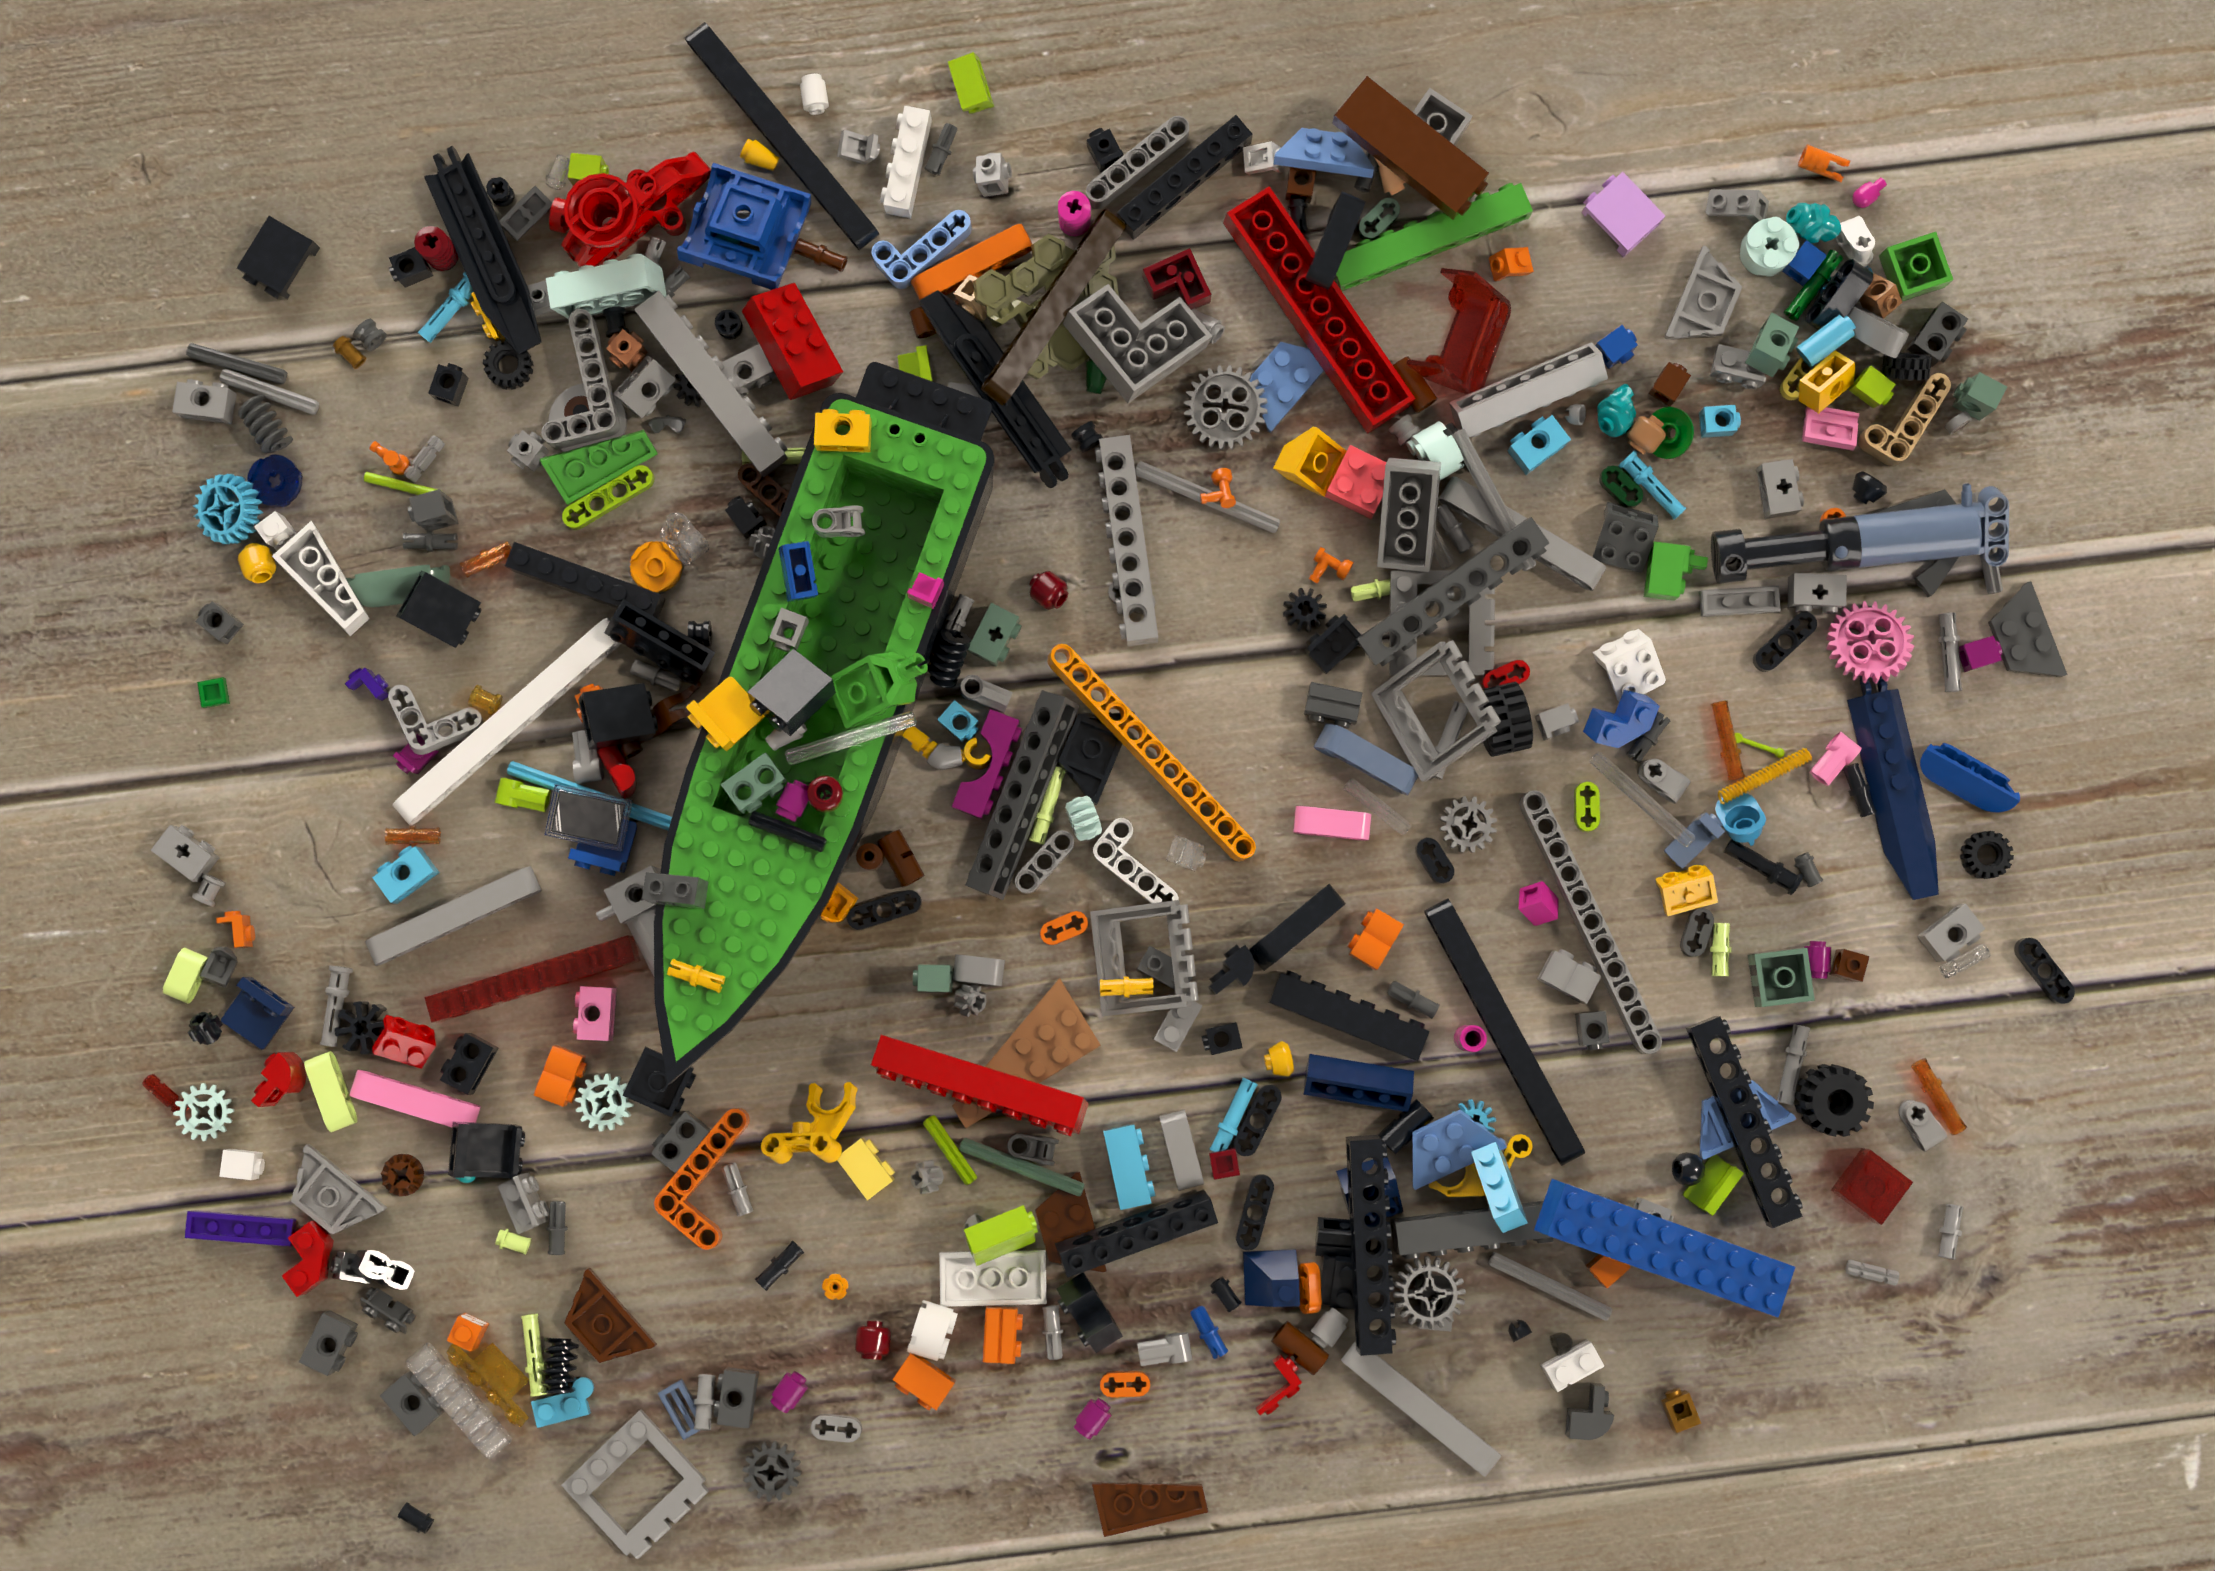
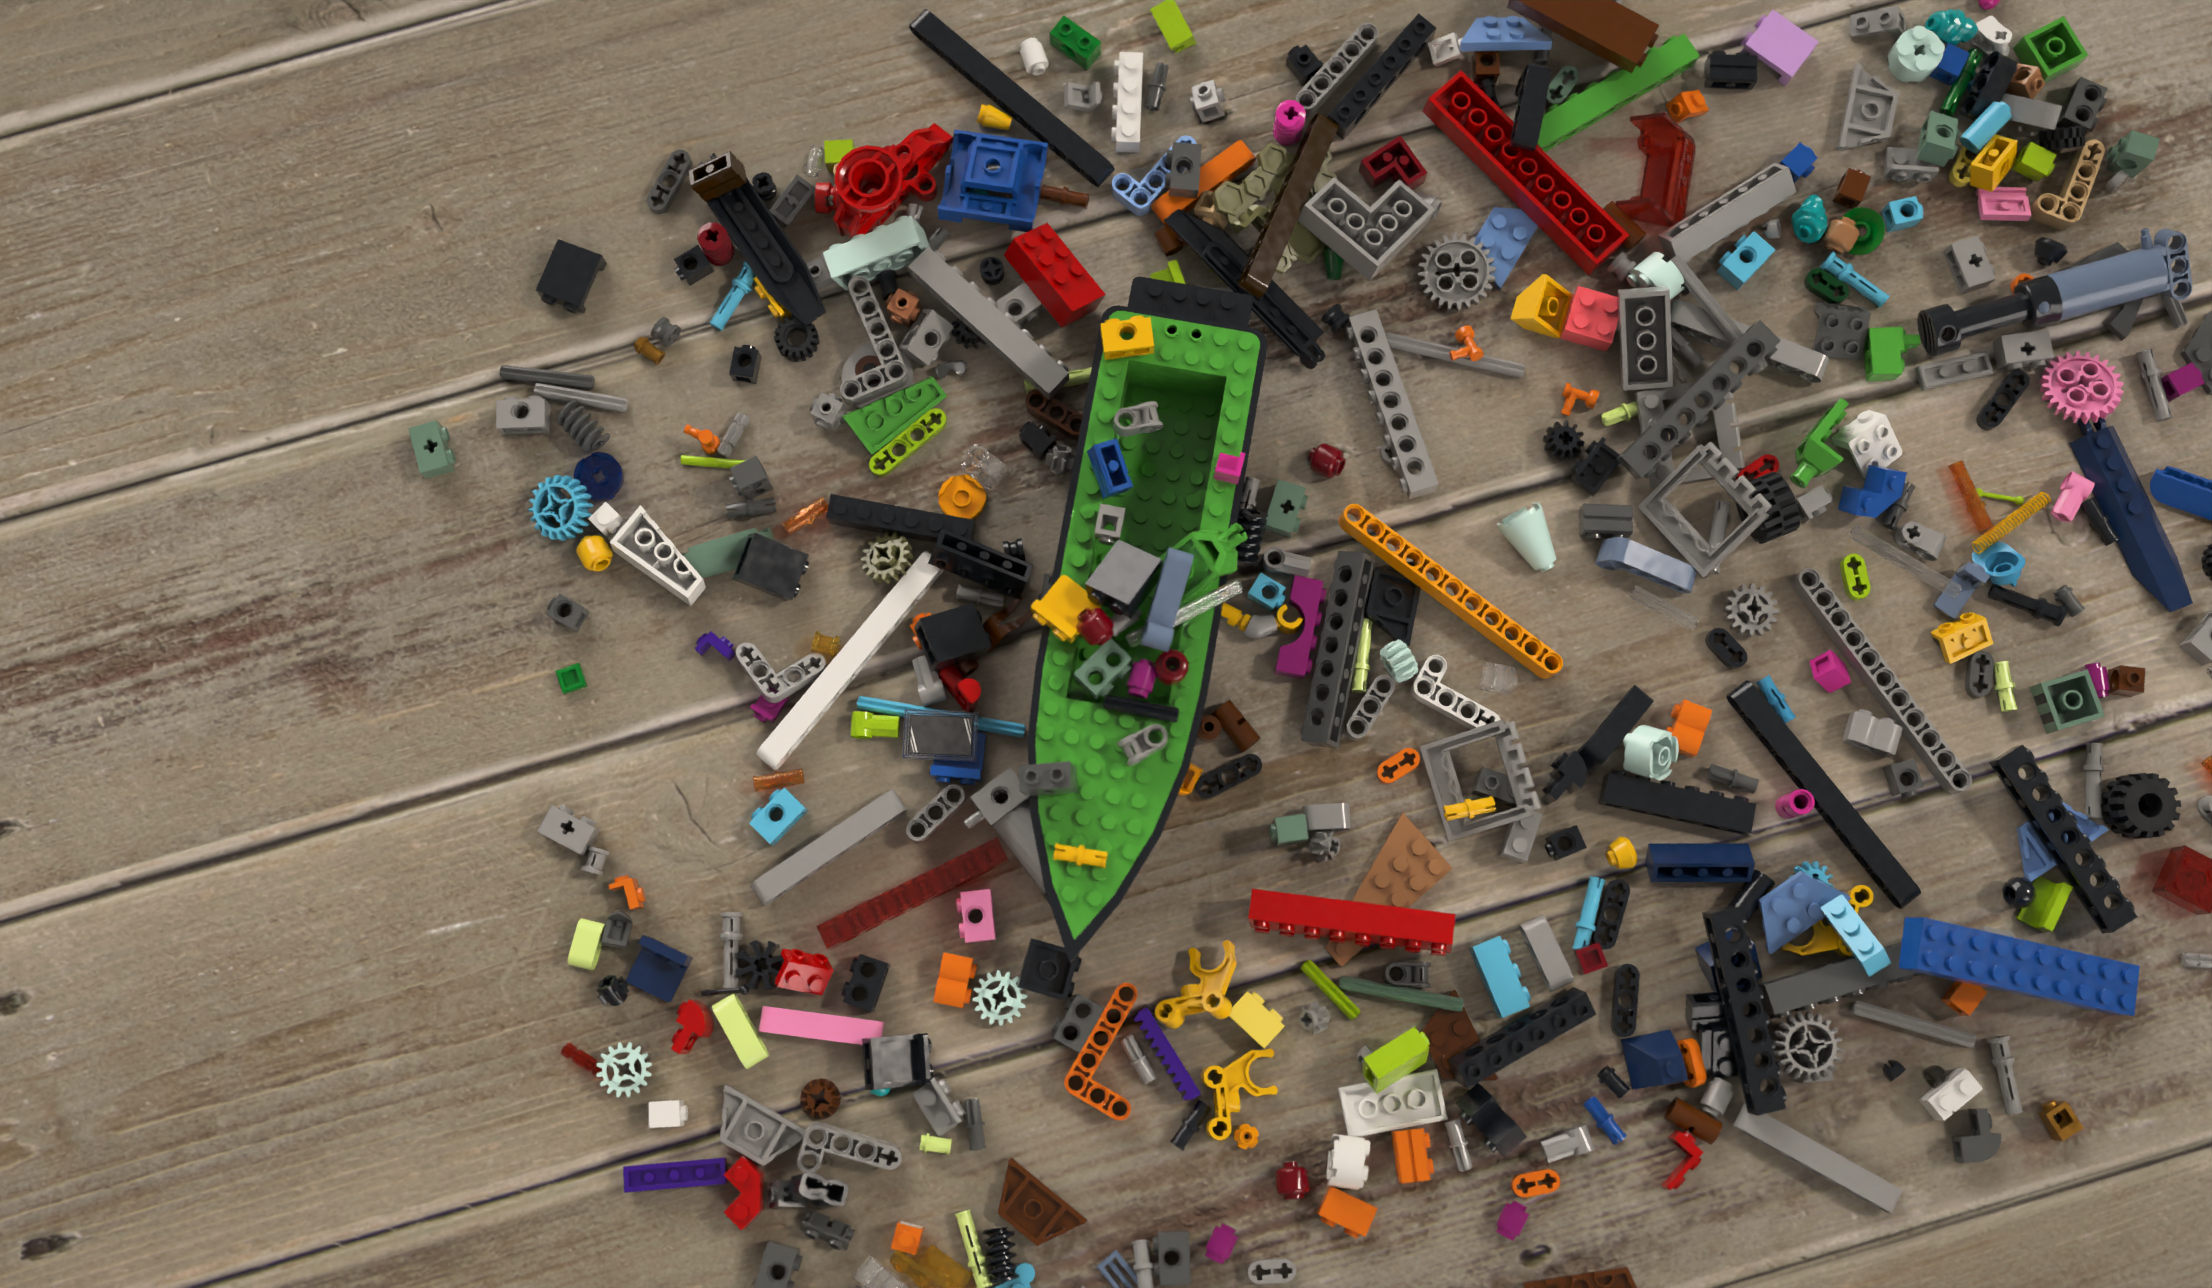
camera: 10 degrees left, 5 degrees down
bright pink beam [1293,806,1371,841] -> none
light nougat cone [1374,157,1405,195] -> none
none -> sand green brick [408,420,456,479]
none -> dark grey beam [647,150,692,214]
none -> dark brown brick [689,151,747,202]
none -> black hinge [701,985,749,996]
none -> light grey beam [797,1122,902,1173]
none -> olive gear [861,532,914,584]
none -> light grey beam [906,784,966,843]
none -> green brick [1049,15,1101,71]
none -> dark red head [1076,607,1114,646]
none -> light grey piece [1117,724,1168,767]
none -> dark purple gear [1134,1007,1201,1100]
none -> sand blue beam [1140,547,1194,652]
none -> dark grey brick [1164,142,1202,198]
none -> yellow piece [1200,1048,1278,1140]
none -> light aqua cone [1496,502,1556,572]
none -> light aqua brick [1623,725,1679,780]
none -> black brick [1704,51,1757,90]
none -> dark azure pin [1756,675,1796,723]
none -> bright green plate [1789,398,1849,488]
none -> light grey pin [1986,1035,2023,1114]

